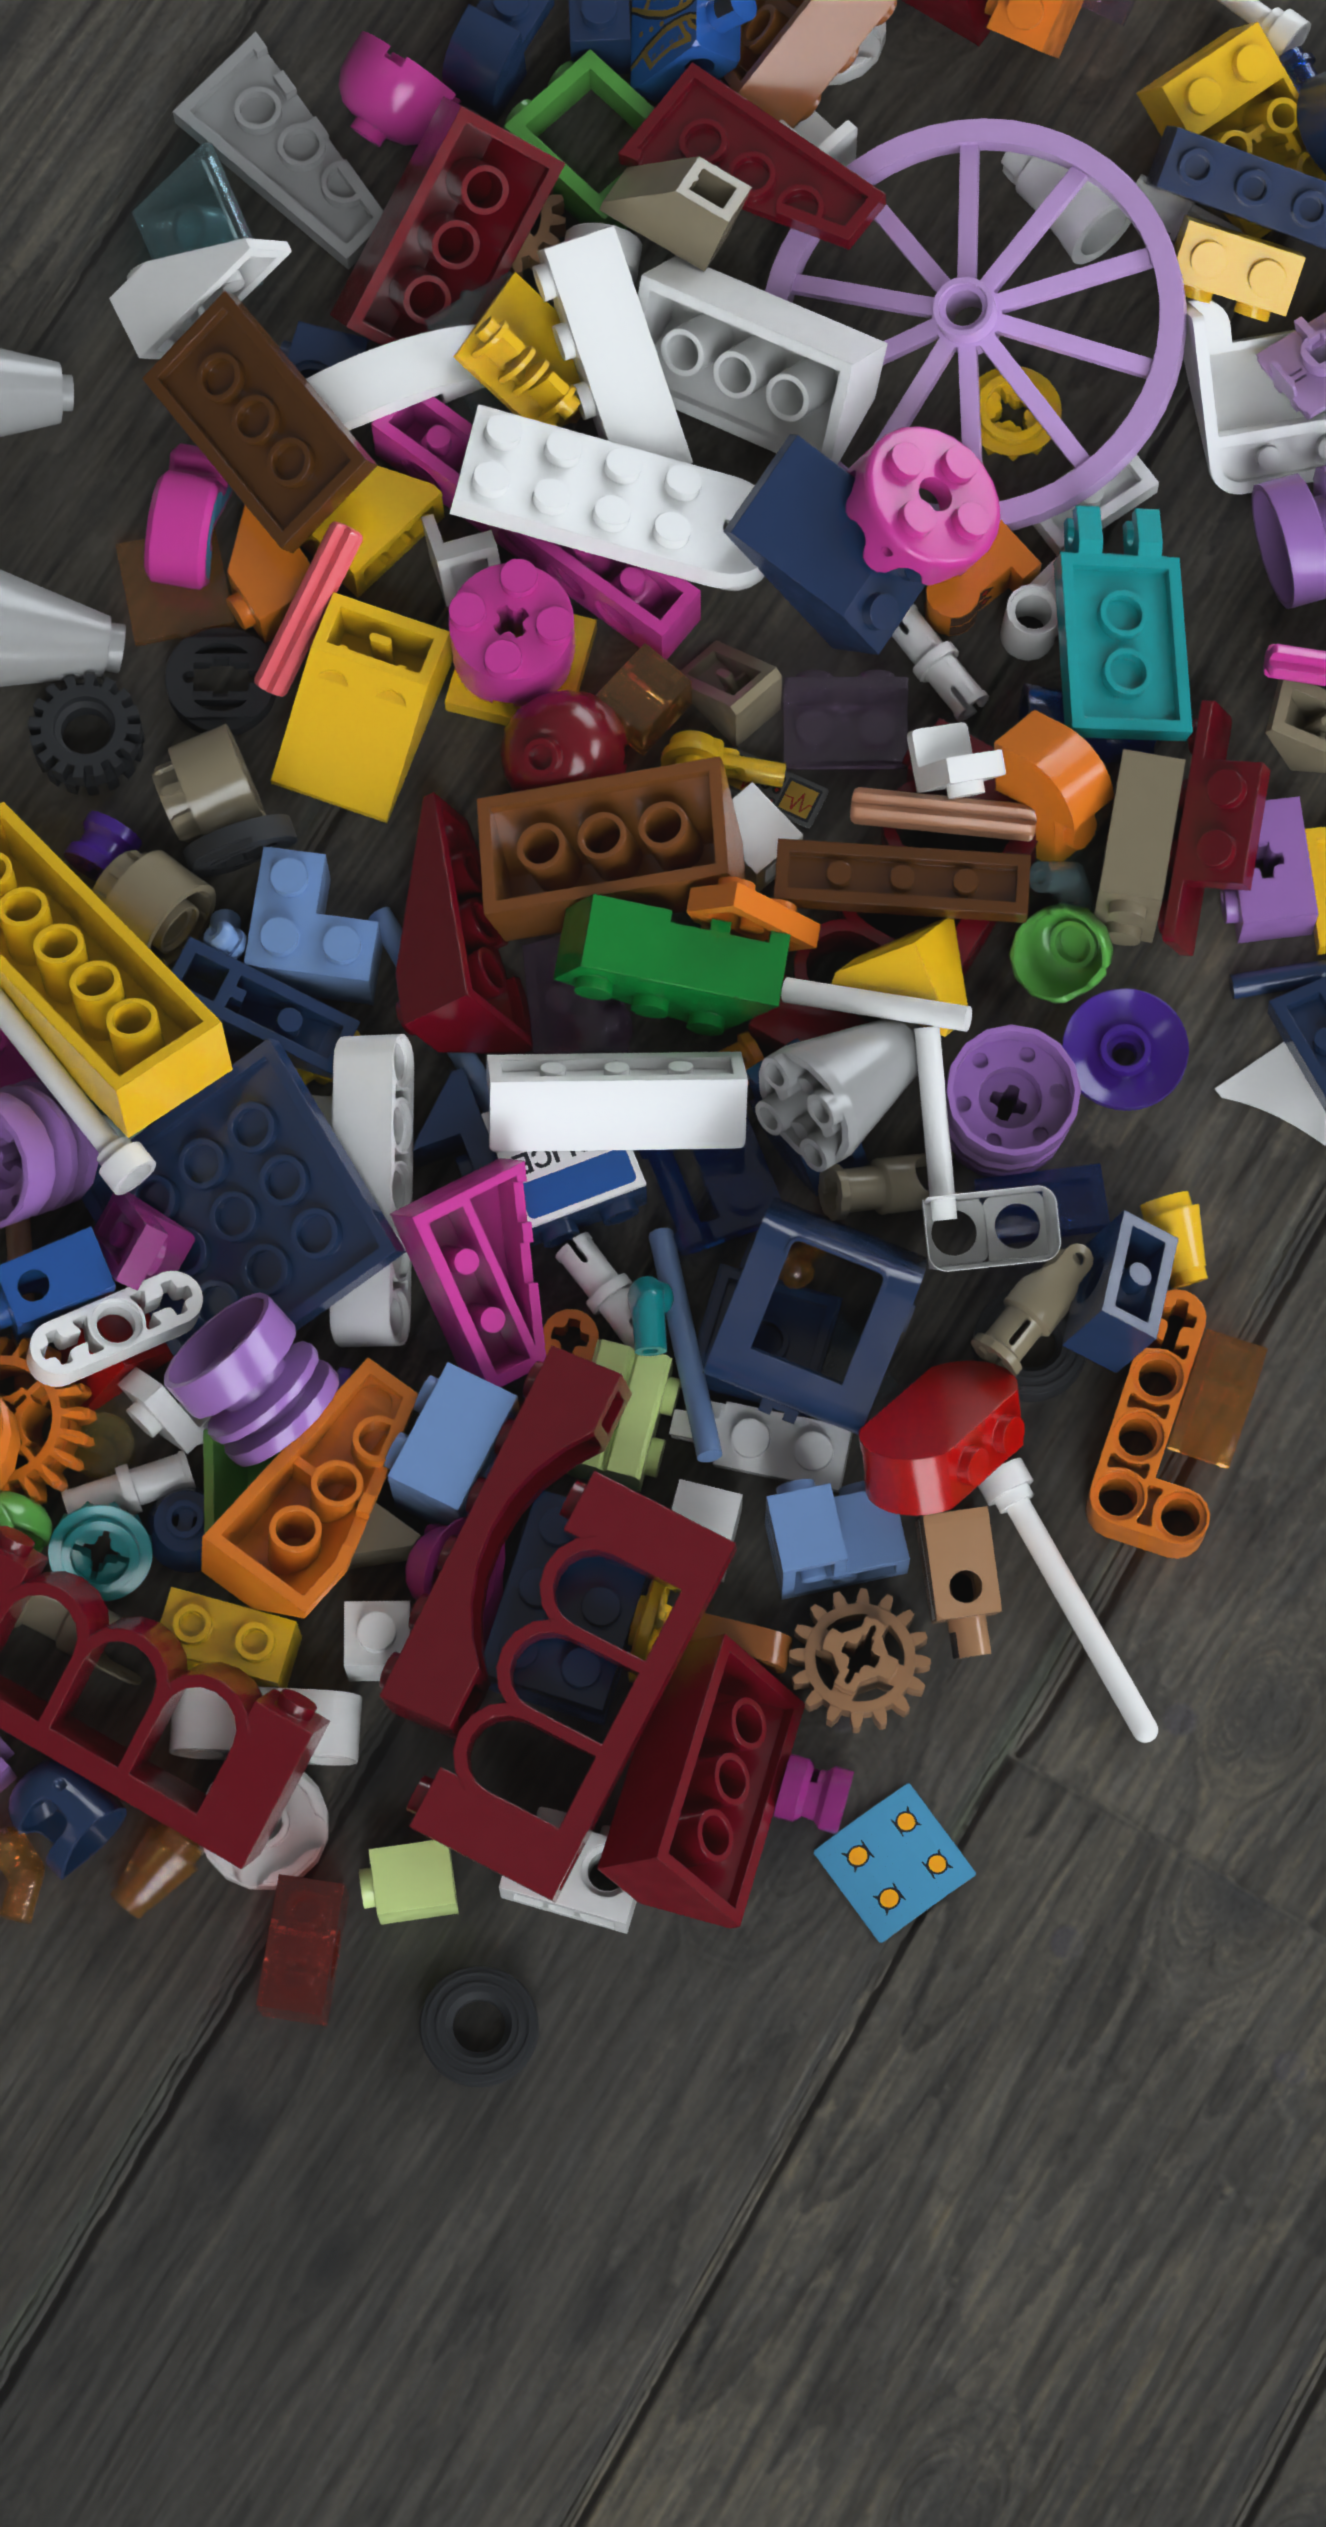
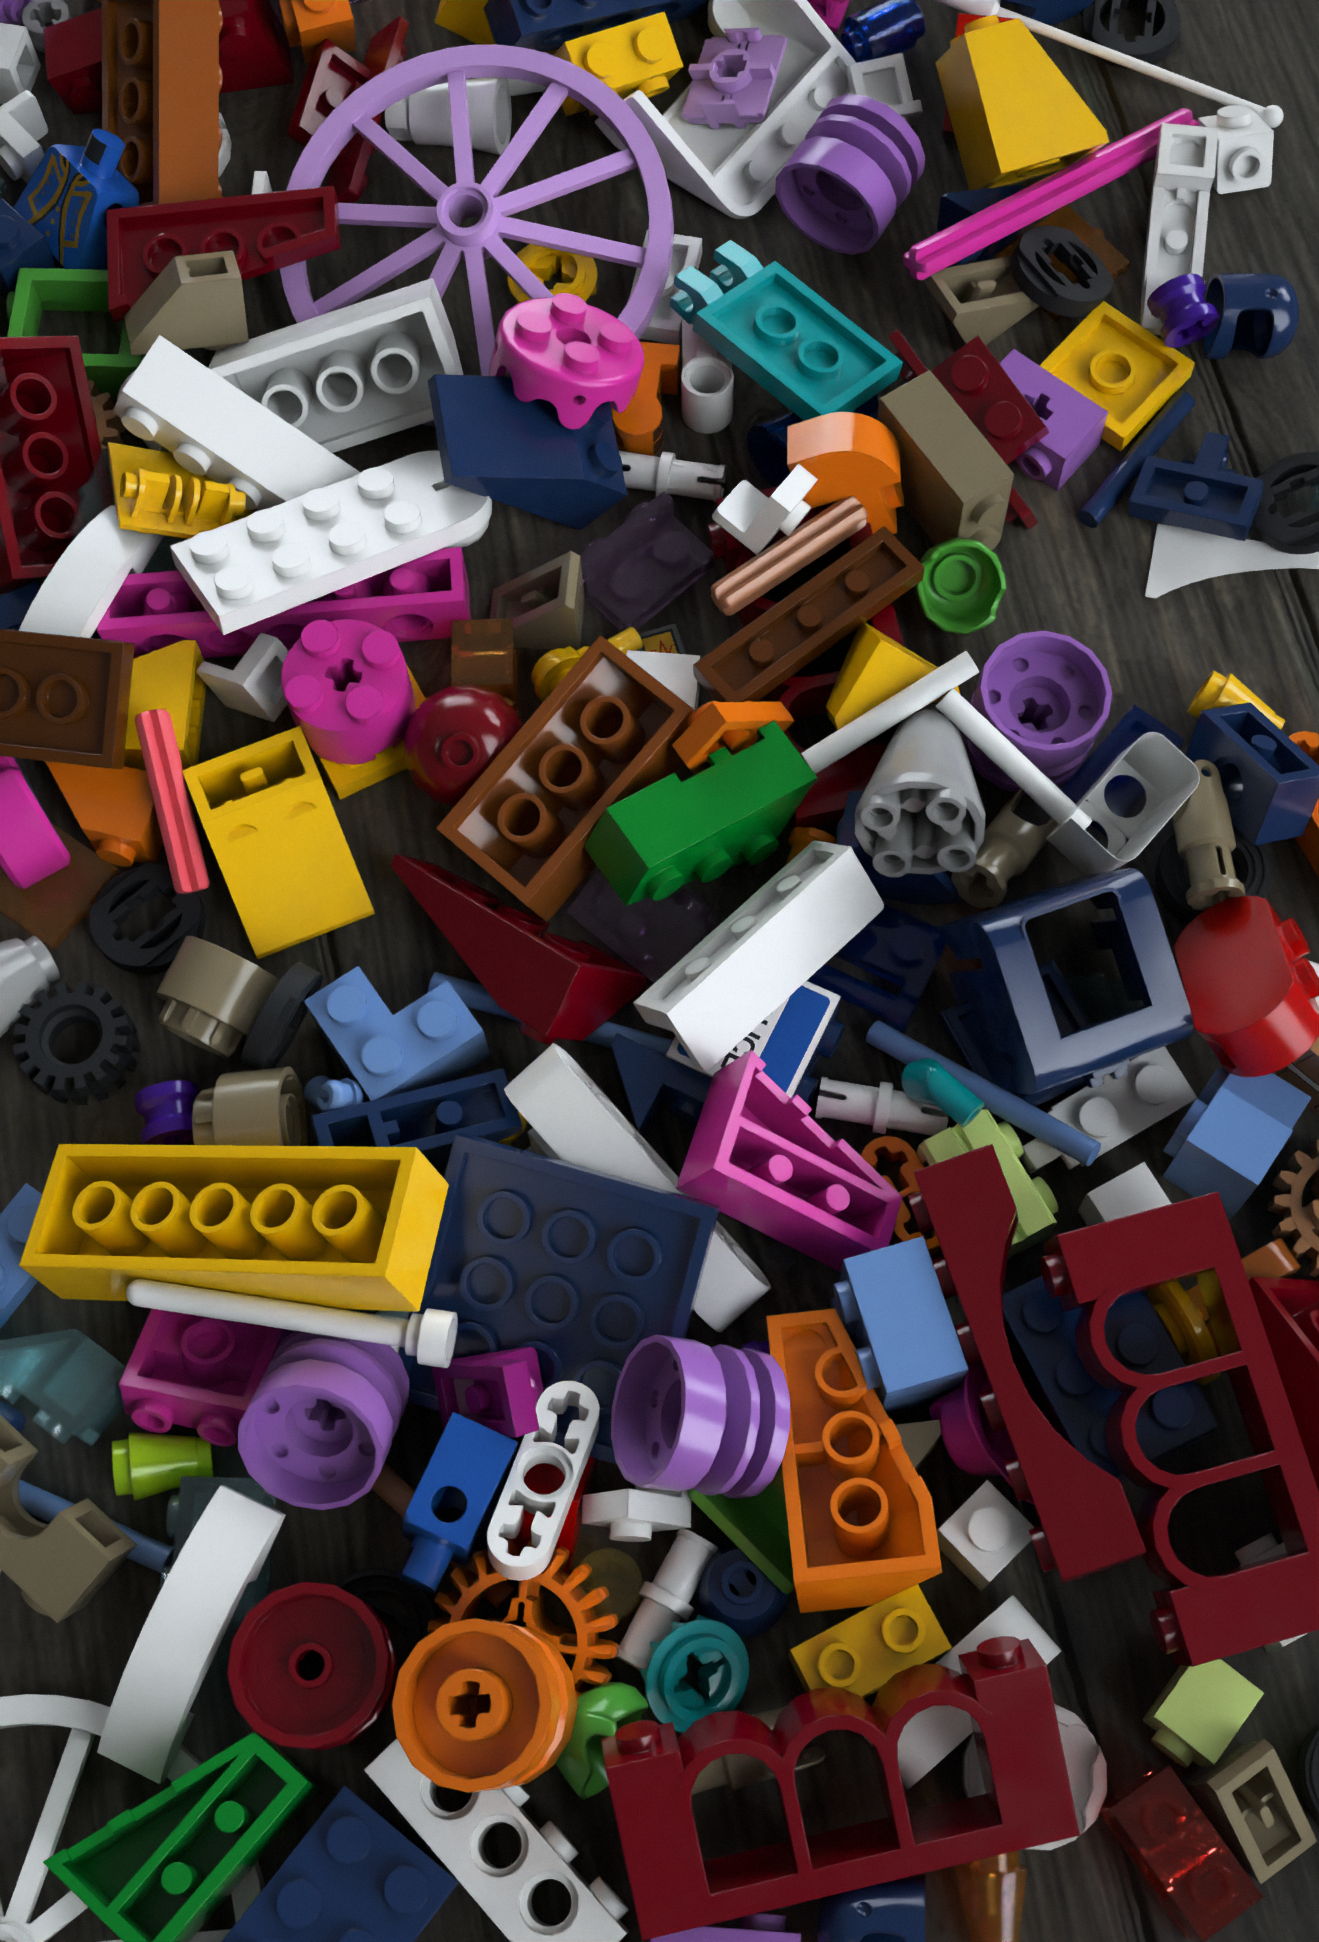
camera: 40 degrees left, 5 degrees down
clear light blue arm [1030,861,1094,910] -> none
dark purple dish [1062,988,1189,1111] -> none
none -> dark red bracket [287,16,409,203]
none -> dark tan slope [1188,1739,1317,1885]

